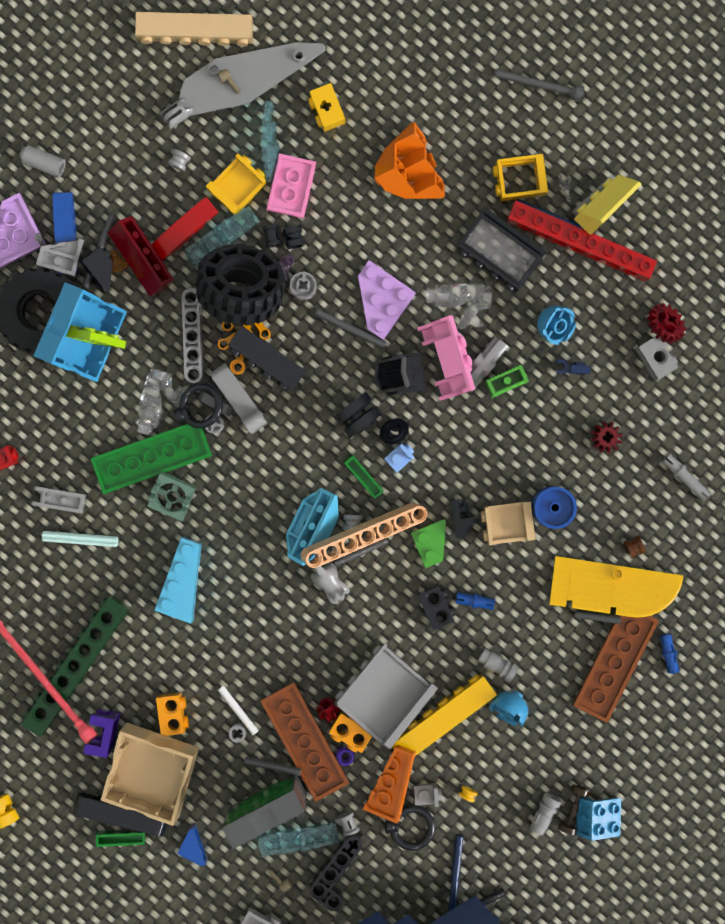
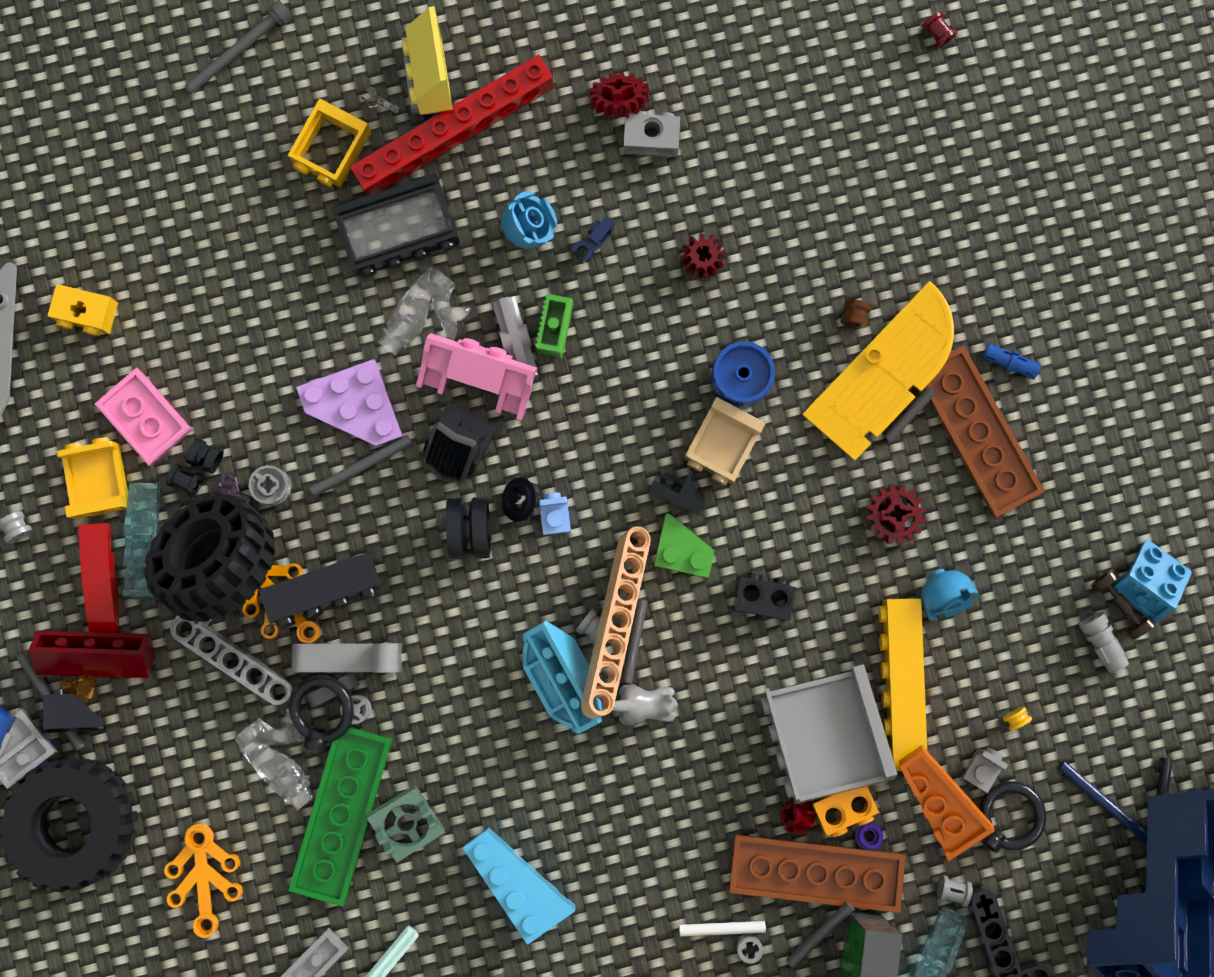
camera: 50 degrees left, 5 degrees down
dark azure tile [33,282,127,382] -> none
lime plate [65,325,126,349] -> none
clear light blue slope [261,100,280,184] -> none
green piece [343,454,384,499] -> none
orange brick [374,122,445,199] -> none
blue pin [455,592,495,610] -> none
light grey axle [477,648,519,683] -> none
light grey pin [661,453,711,501] -> none
none -> light orange plant [164,823,243,938]
none -> dark red gear [865,484,927,545]

